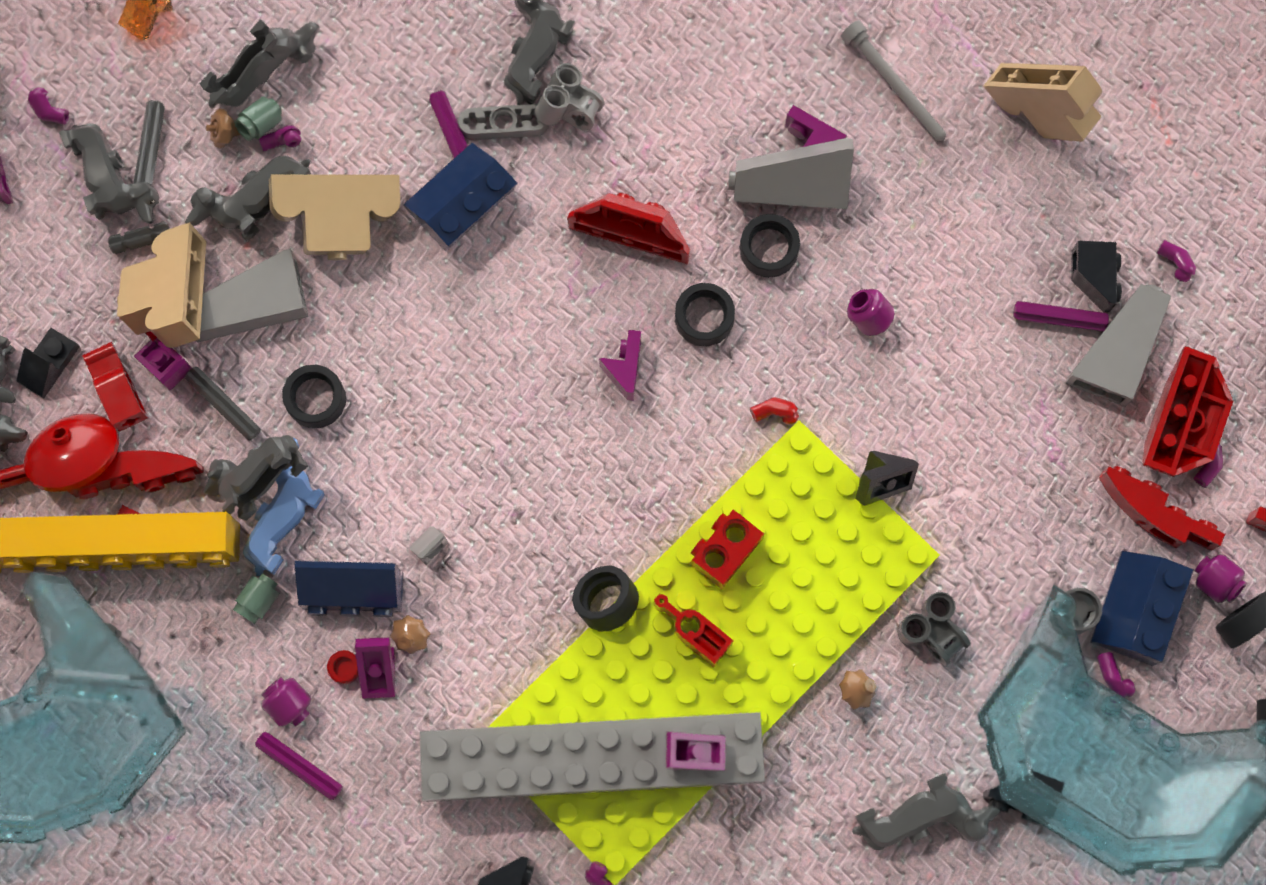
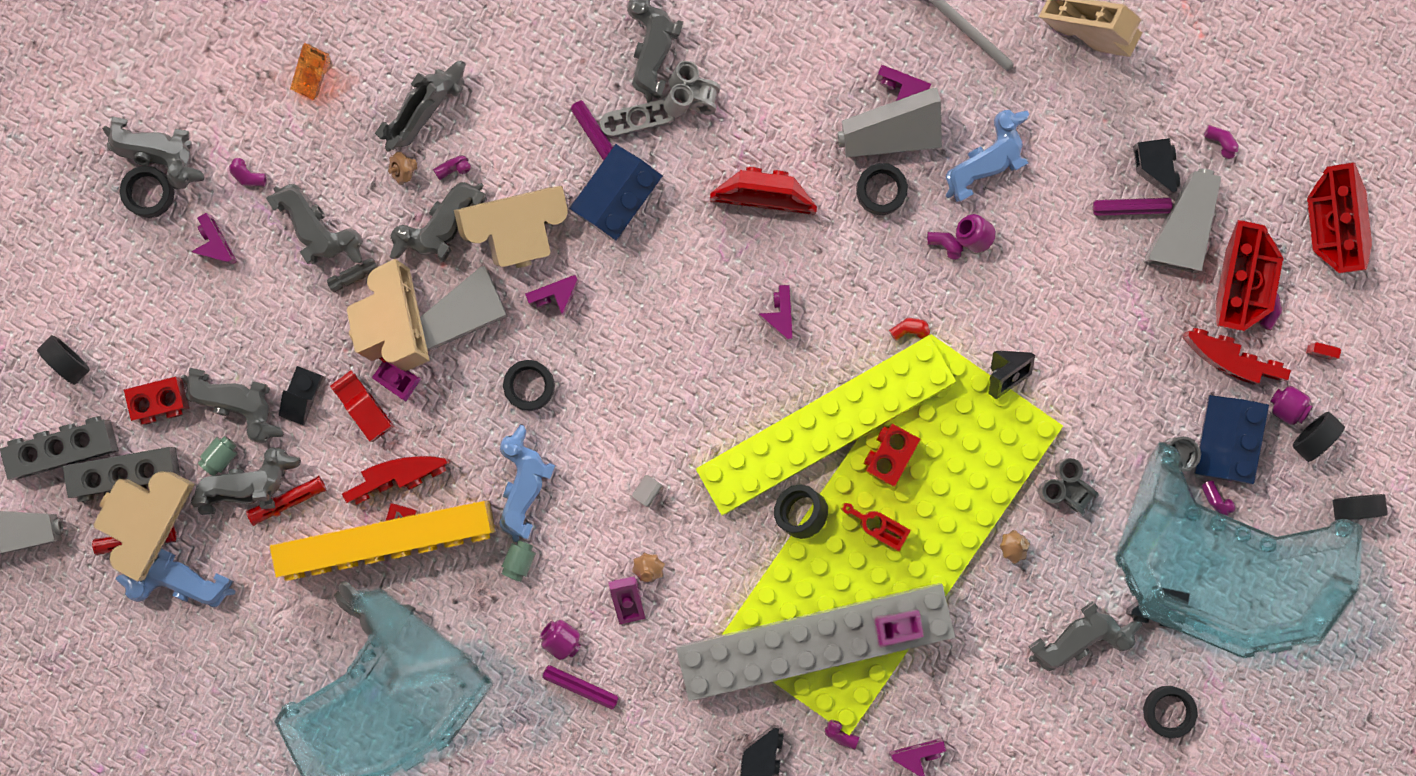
camera: 10 degrees left, 10 degrees up
red dish [24,414,119,492] -> none
dark grey axle [133,100,165,185] -> none
dark grey axle [185,366,261,441] -> none
dark grey animal [203,435,308,521] -> none
sand green brick [235,96,282,141] -> none
dark blue slope [294,561,404,617] -> none
red tile [327,650,359,684] -> none
black tyre [675,283,735,347] -> none
none -> magenta slope [525,275,579,316]
none -> neon yellow plate [696,335,956,516]
none -> magenta arm [927,232,963,260]
none -> medium blue animal [945,110,1029,202]

